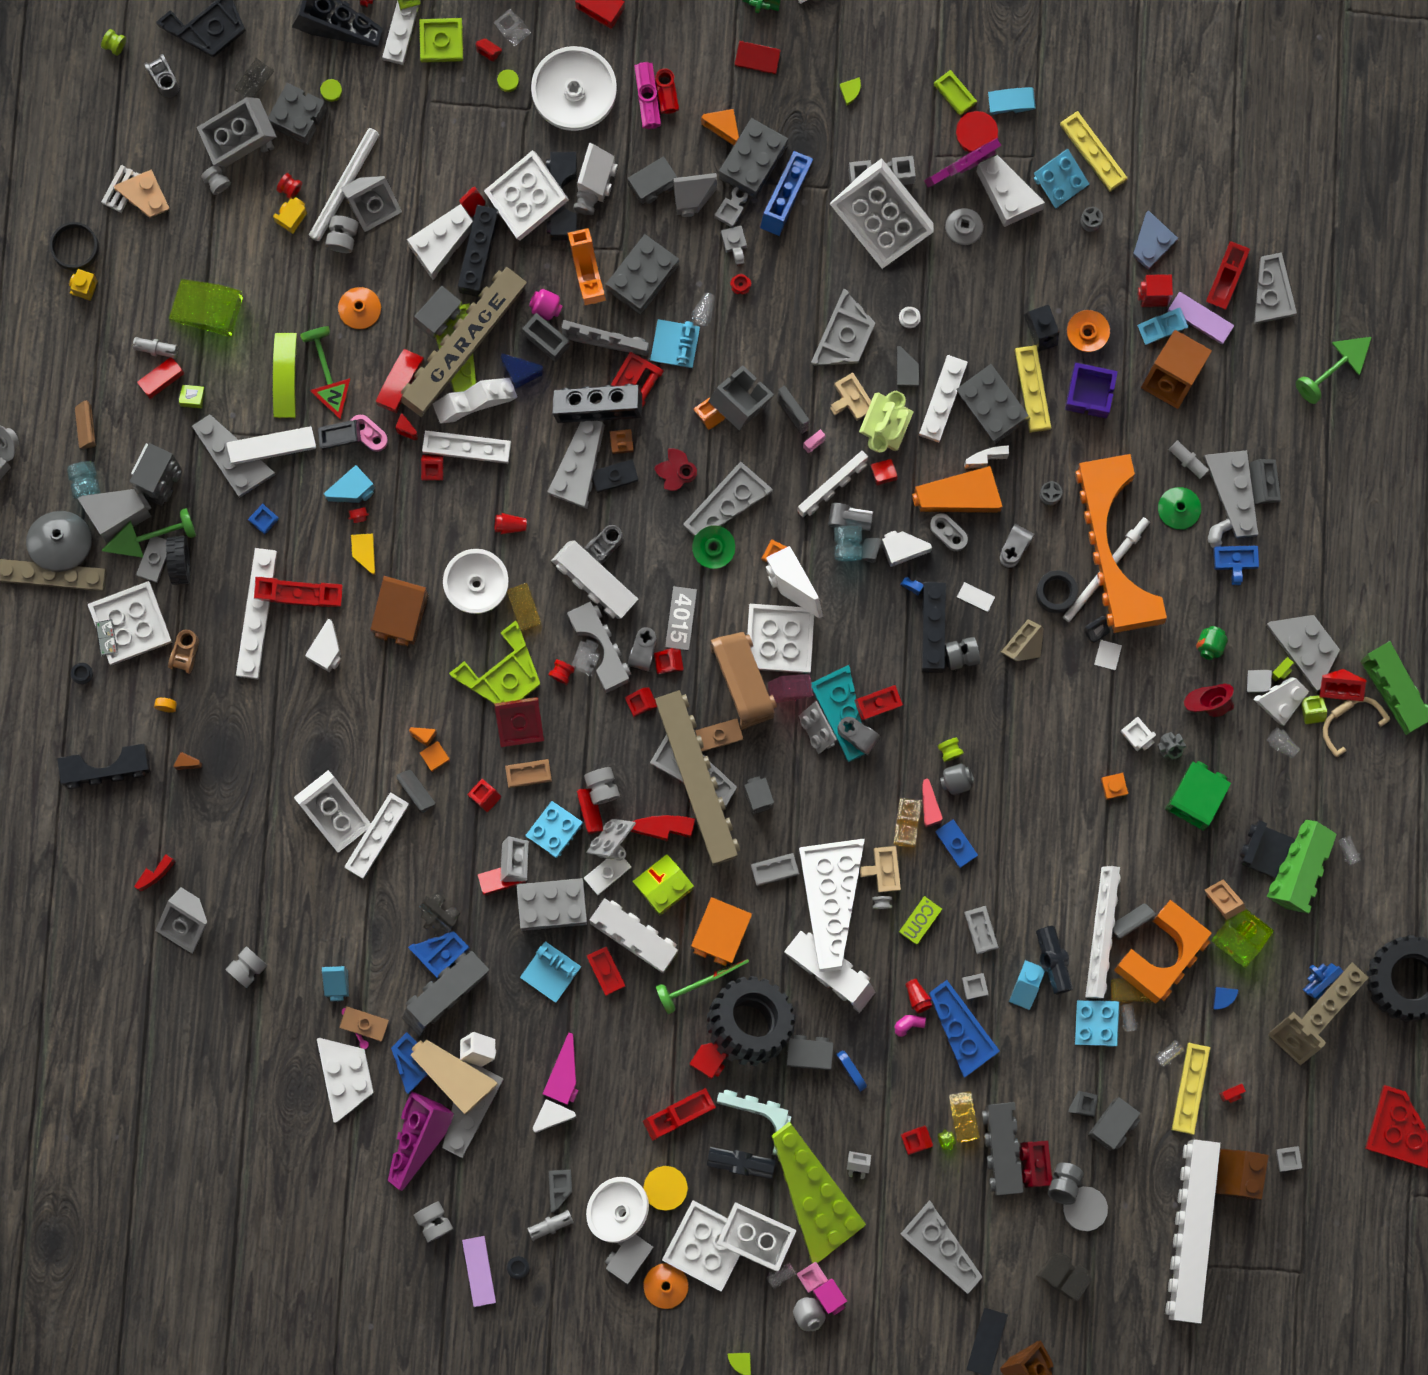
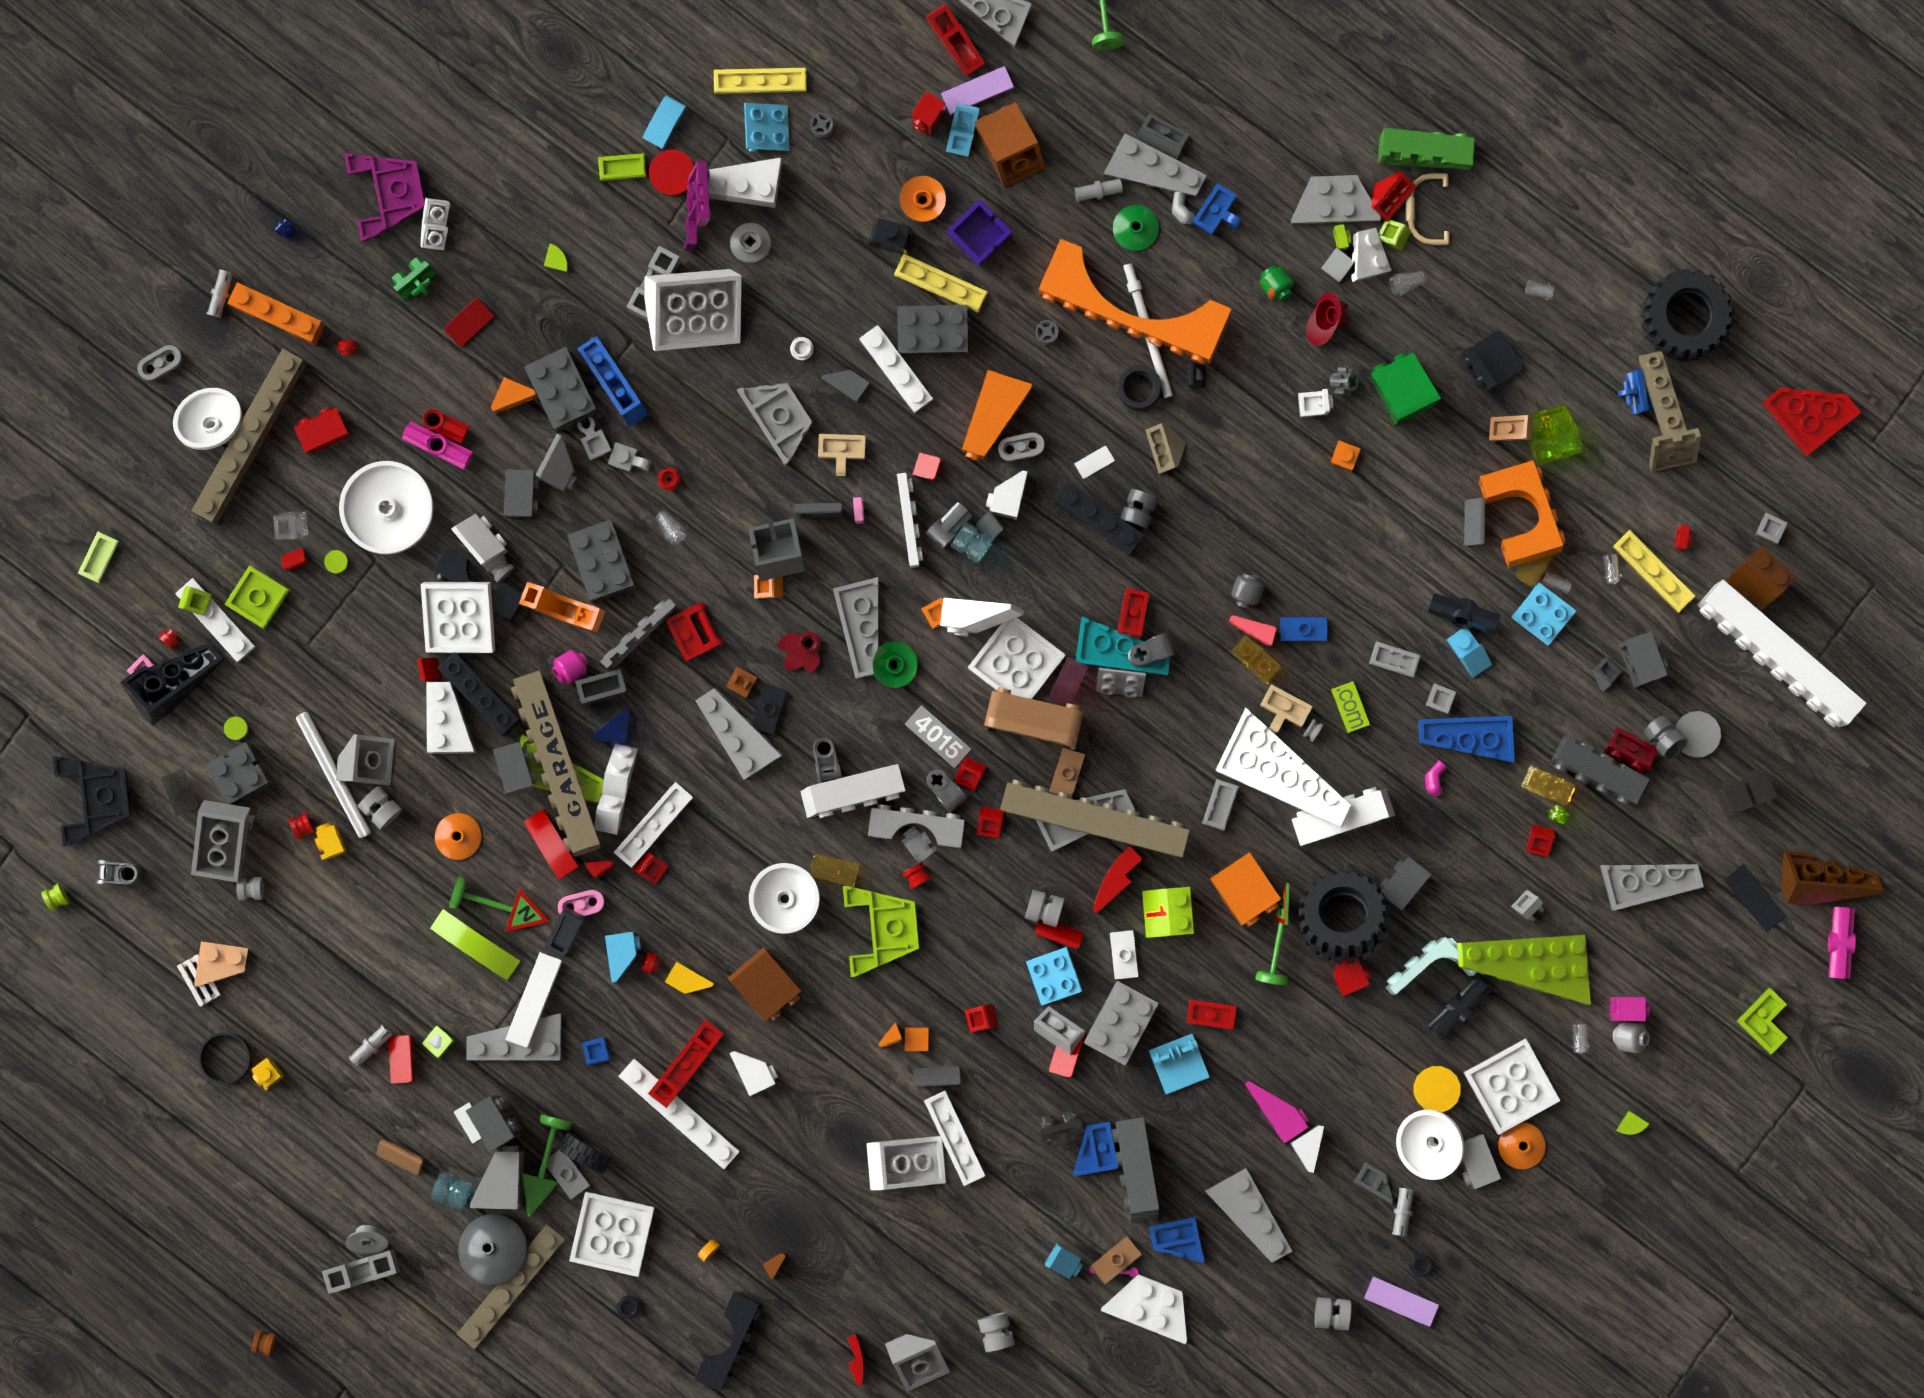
camera: 50 degrees left, 5 degrees up
light grey sticker [95,619,118,656] -> none
medium nougat piece [168,630,199,674] -> none
clear neon green slope [169,279,243,337] -> none
magenta wedge [388,1091,454,1191] -> none
tan slope [411,1040,498,1115] -> none
white brick [460,1032,496,1067] -> none
dark red plate [494,697,544,747] -> none
red cone [495,513,527,534] -> none
medium nougat plate [505,759,552,788] -> none
brick [553,384,643,423] -> none
light grey hinge [586,819,636,861] -> none
white wedge [590,898,678,973] -> none
red slope [642,1088,716,1141] -> none
medium azure hinge [650,319,700,368] -> none
white slope [717,1202,796,1272] -> none
dark grey brick [744,776,774,815] -> none
bright pink tile [797,1262,828,1293] -> none
blue tile [836,1050,867,1092] -> none
yellowish green piece [859,391,913,453] -> none
blue tile [900,577,924,596] -> none
red cone [905,979,932,1013] -> none
lime wheel [937,737,964,762] -> none
white slope [964,445,1009,469] -> none
flat silver piece [1000,524,1034,568] -> none
white plate [1085,866,1120,999] -> none
white sticker [1094,640,1122,670] -> none
sand blue wing [1133,211,1178,270] -> none
blue tile [1213,987,1238,1010] -> none
bright green wedge [1267,820,1337,914] -> none

